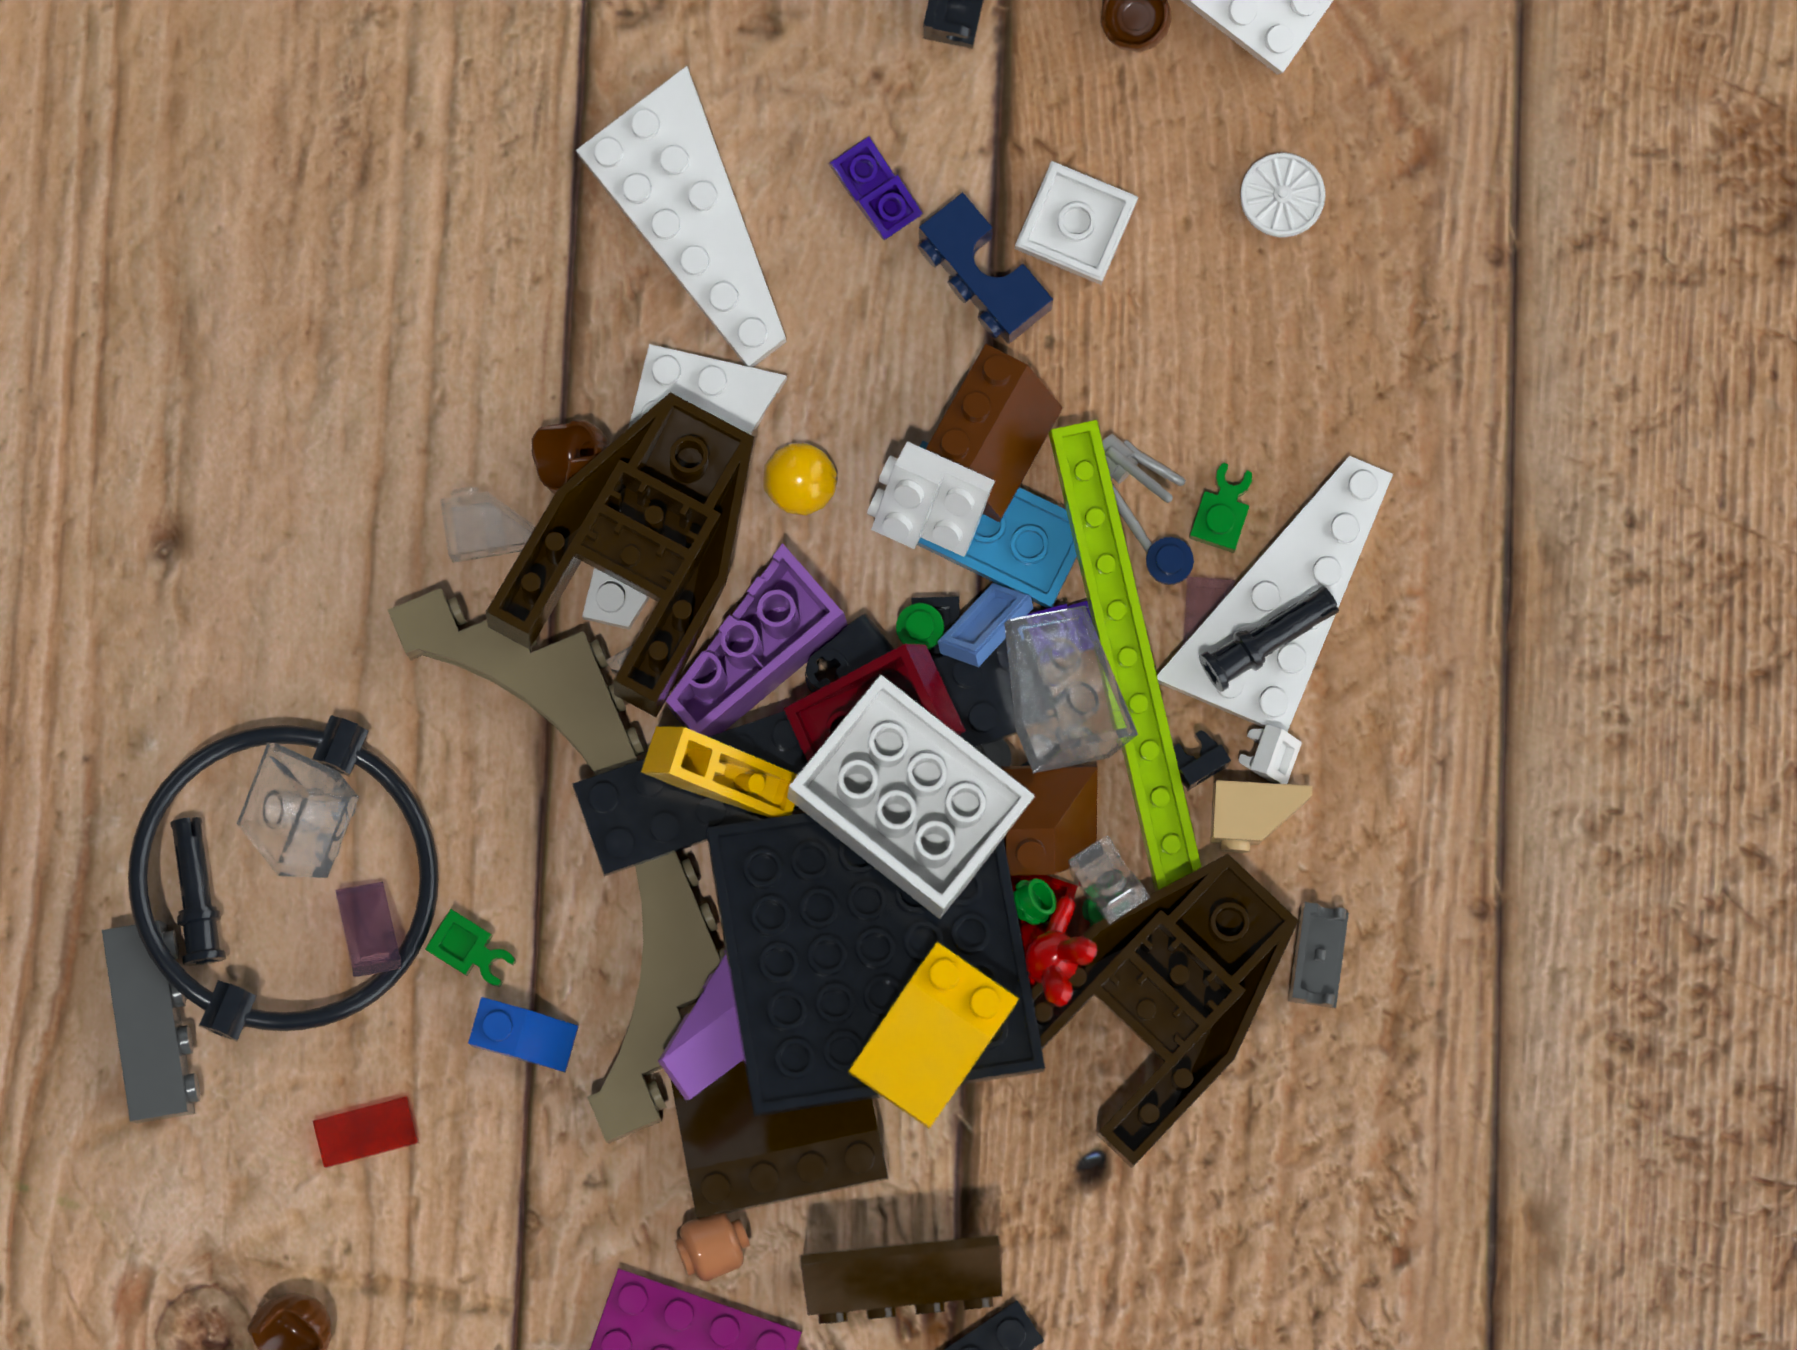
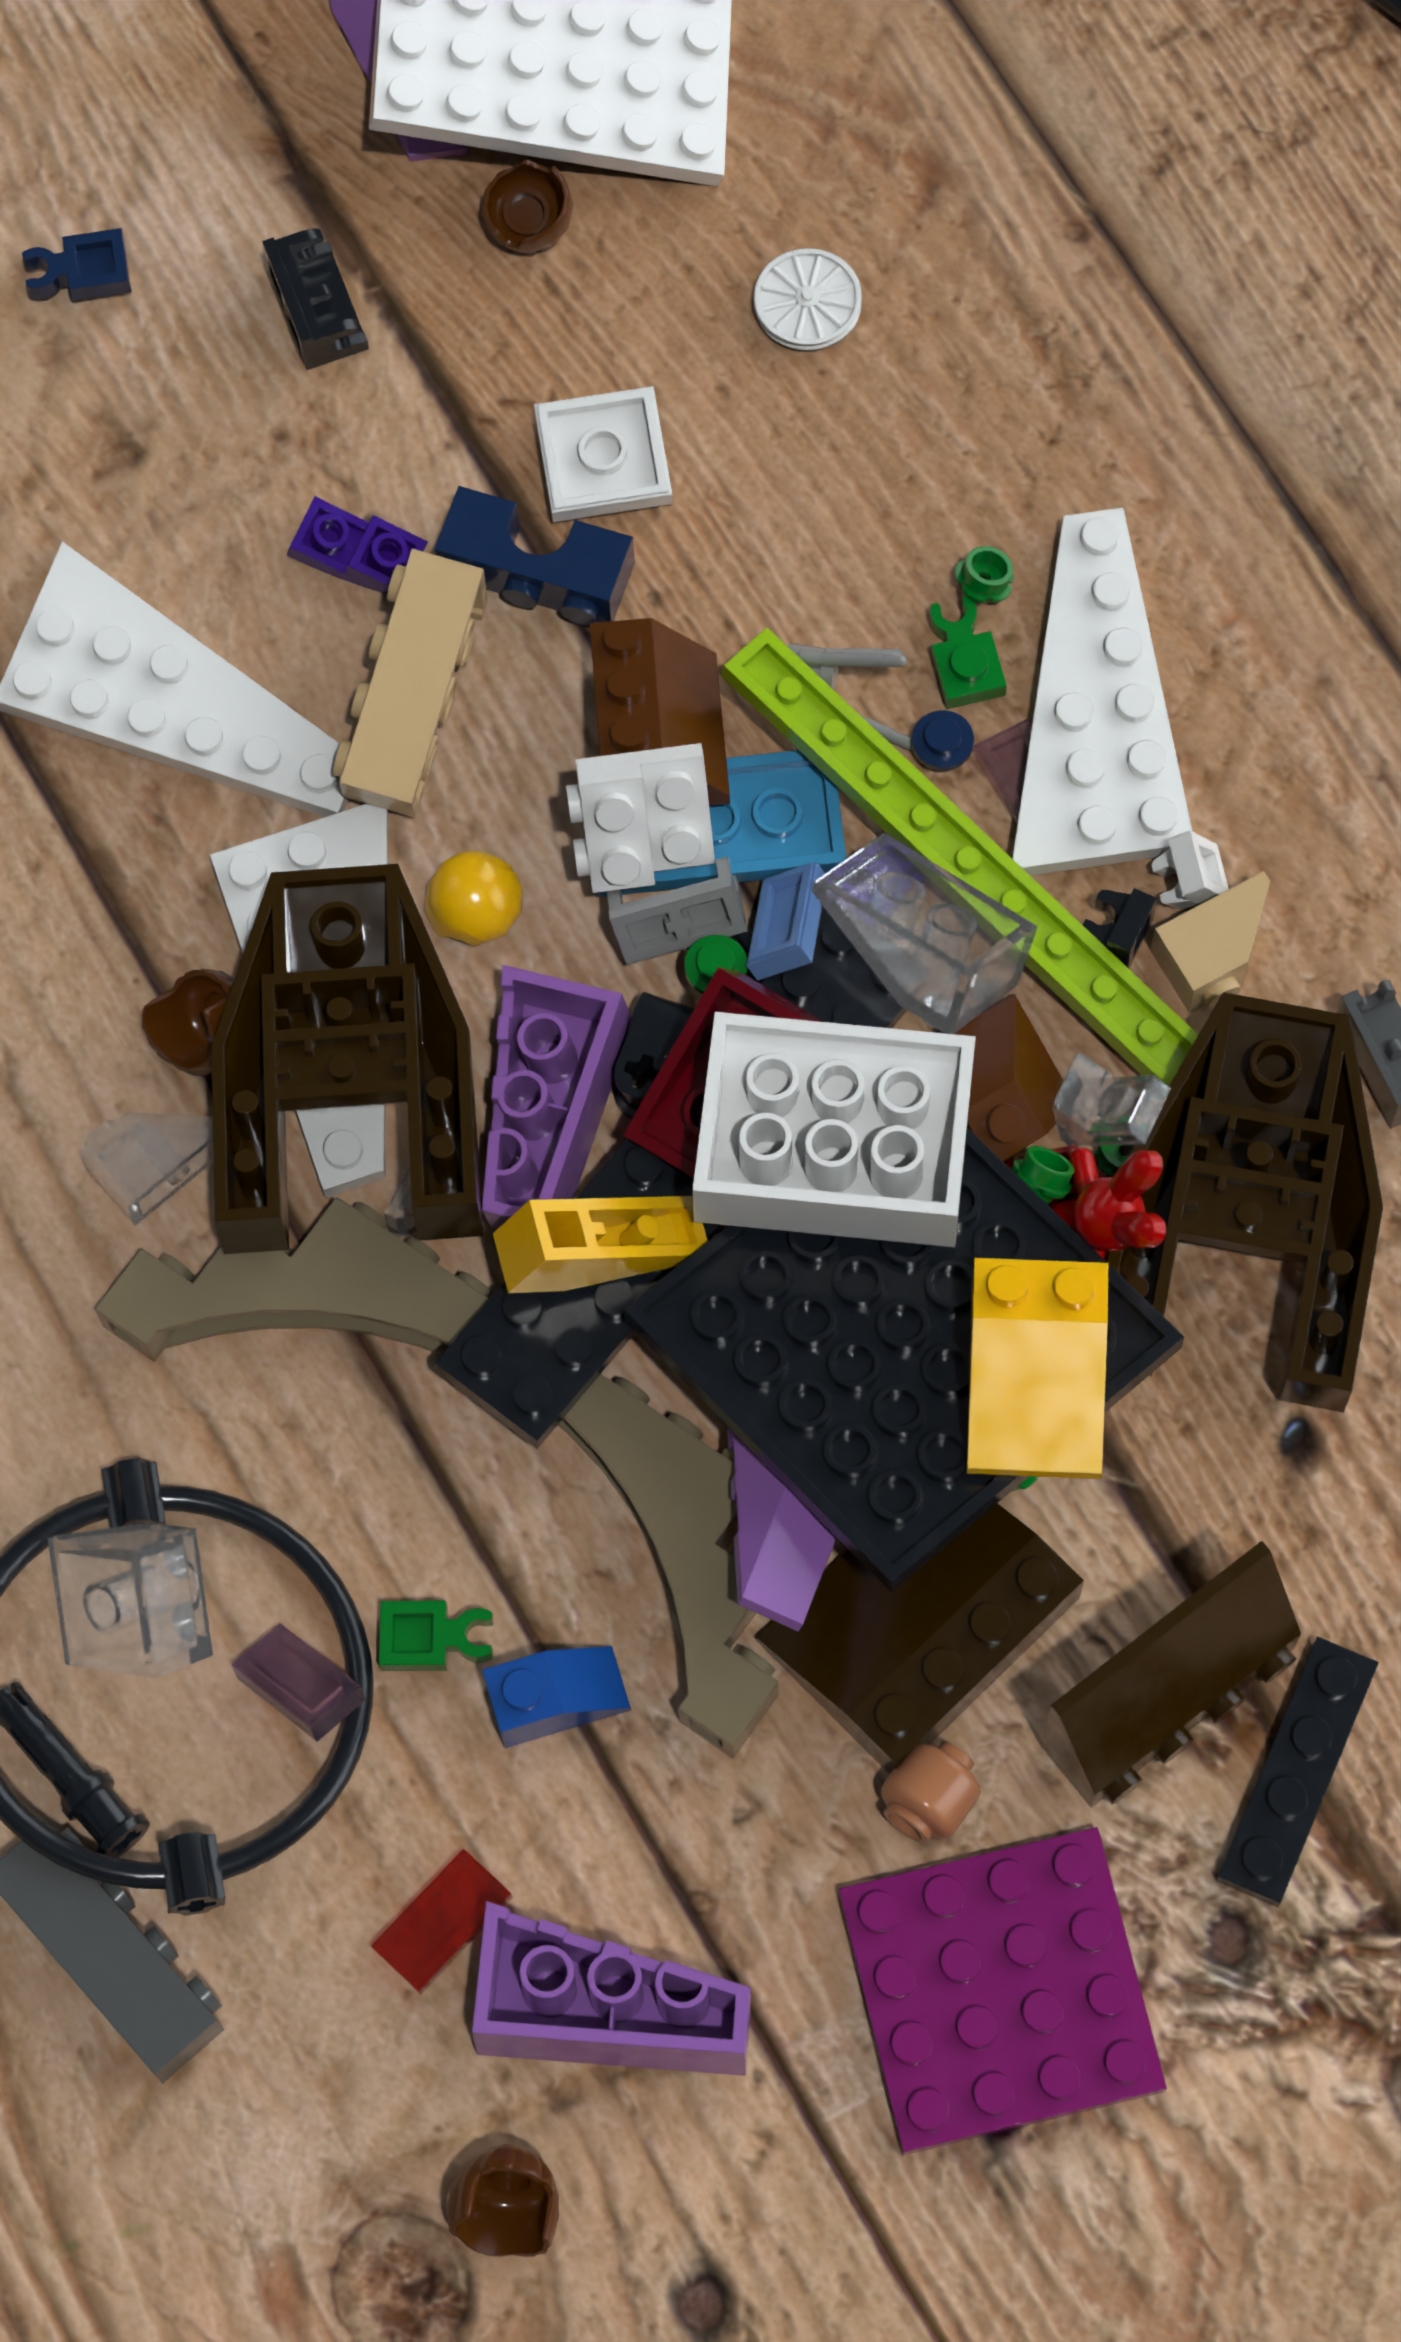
camera: 30 degrees left, 10 degrees down
black pin [1199,586,1339,692] -> none
none -> tan wedge [333,549,488,817]
none -> medium lavender wedge [472,1901,751,2076]
none -> light grey hinge [607,856,748,965]
none -> green plate [954,546,1014,603]

